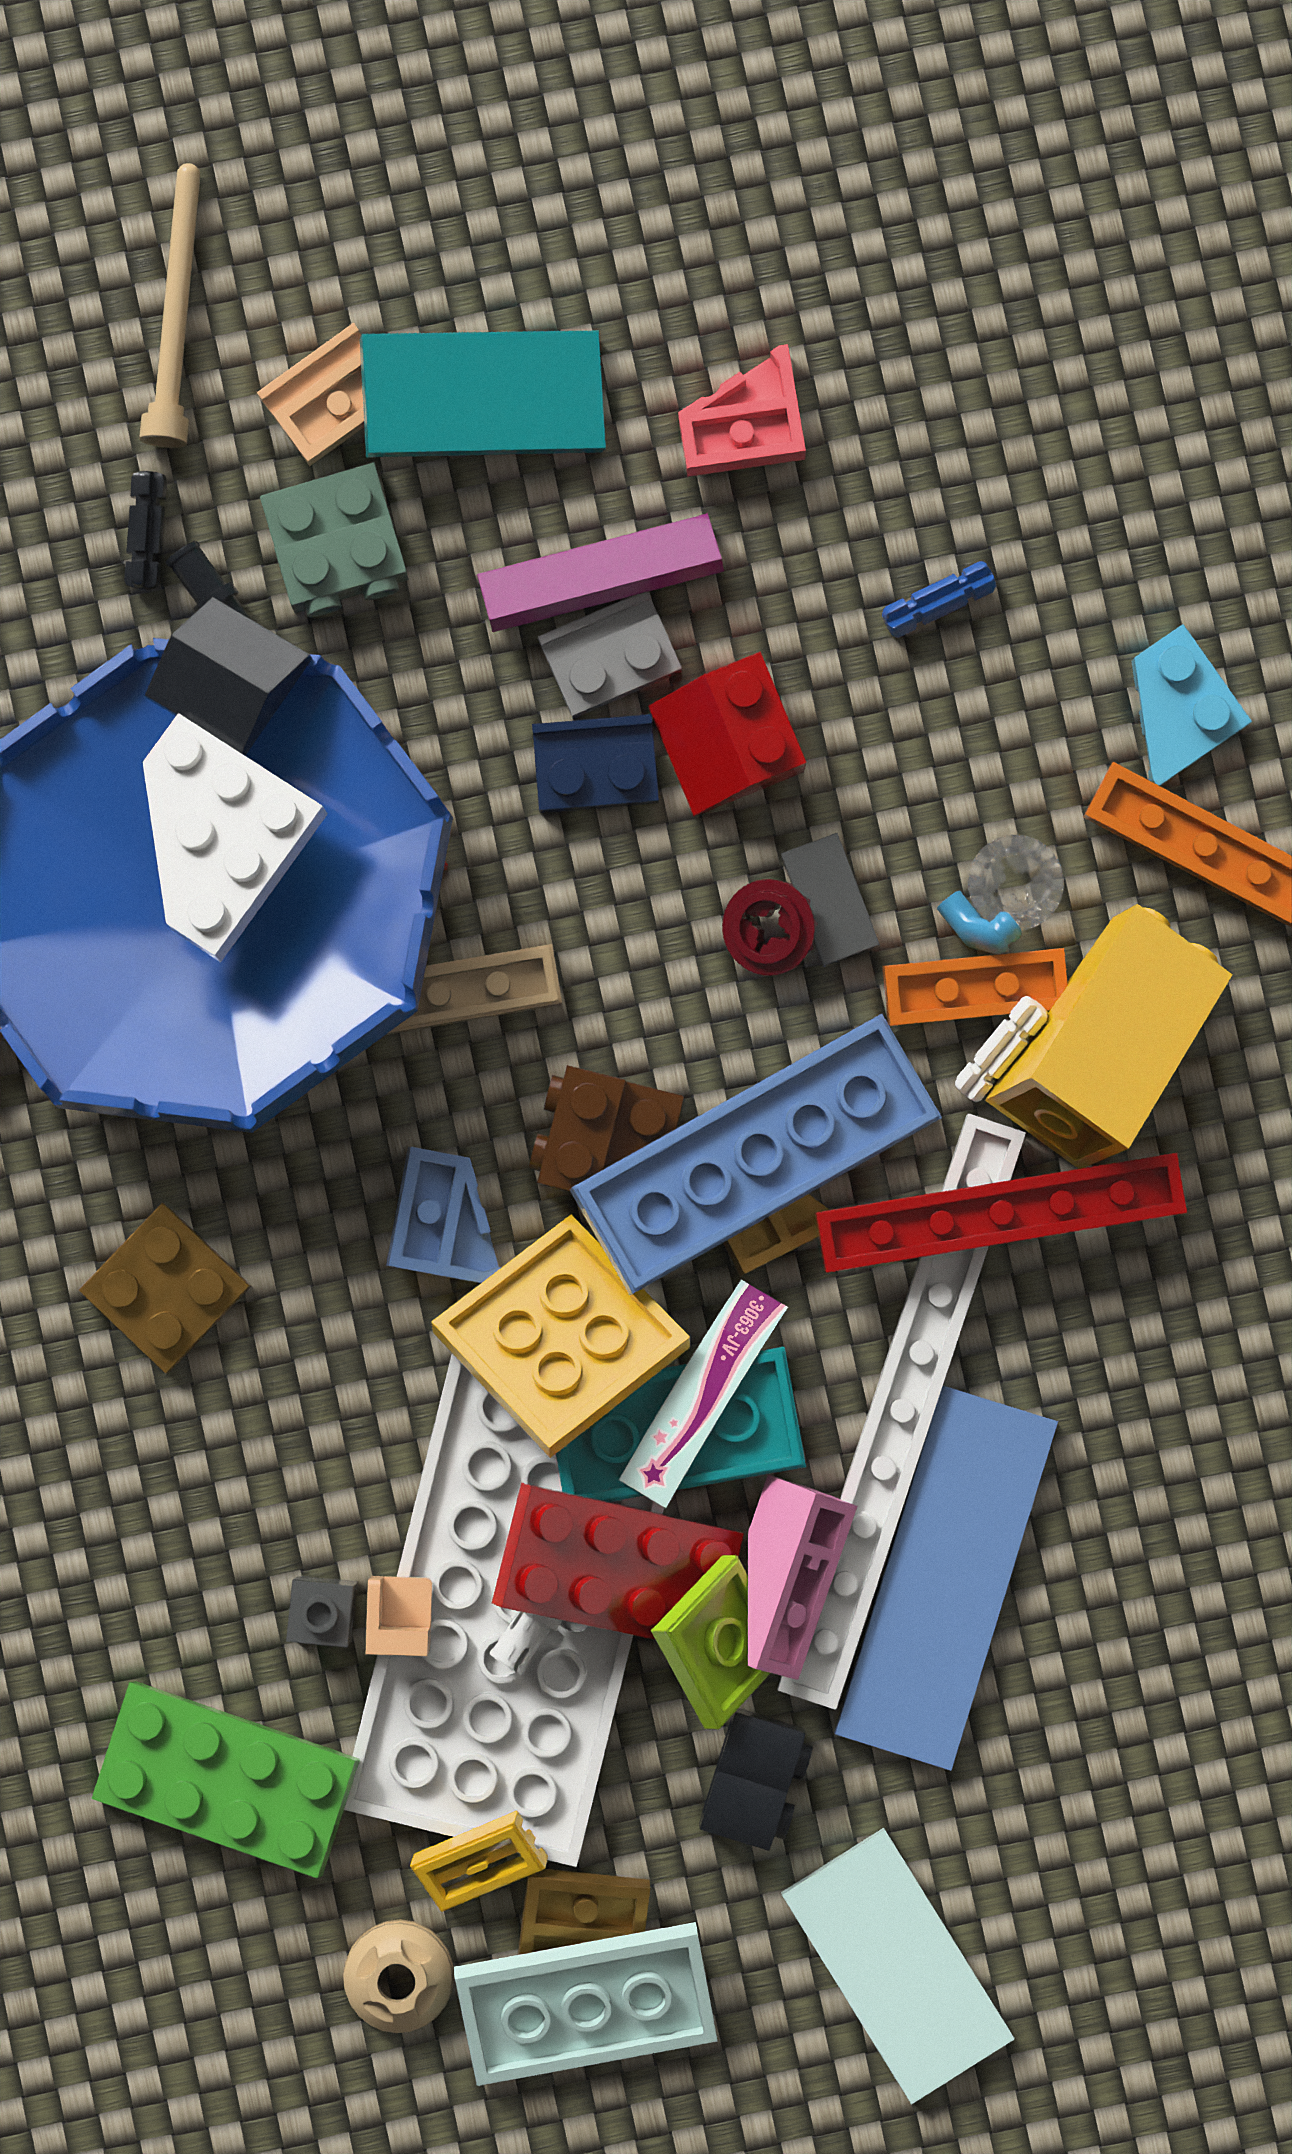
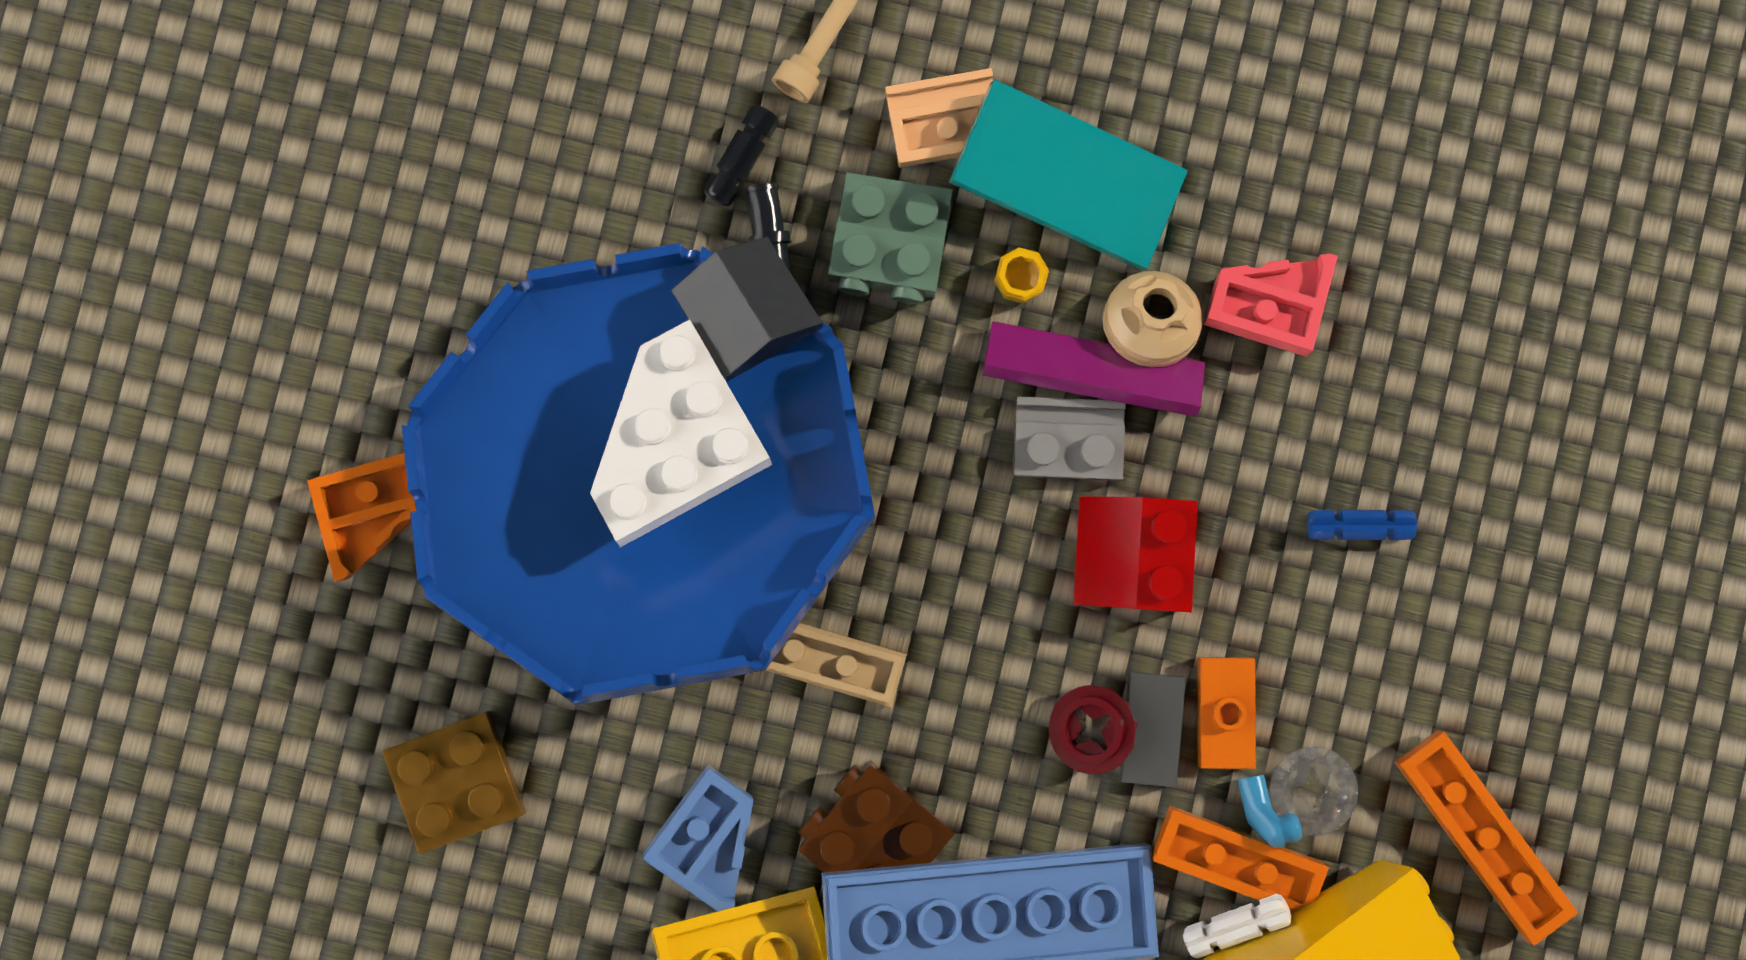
camera: 30 degrees right, 0 degrees up
dark blue plate [532,714,659,813] -> none
medium azure wing [1131,624,1252,786] -> none
none -> yellow tile [994,247,1049,304]
none -> tan piece [1102,271,1203,368]
none -> orange plate [1197,657,1256,769]

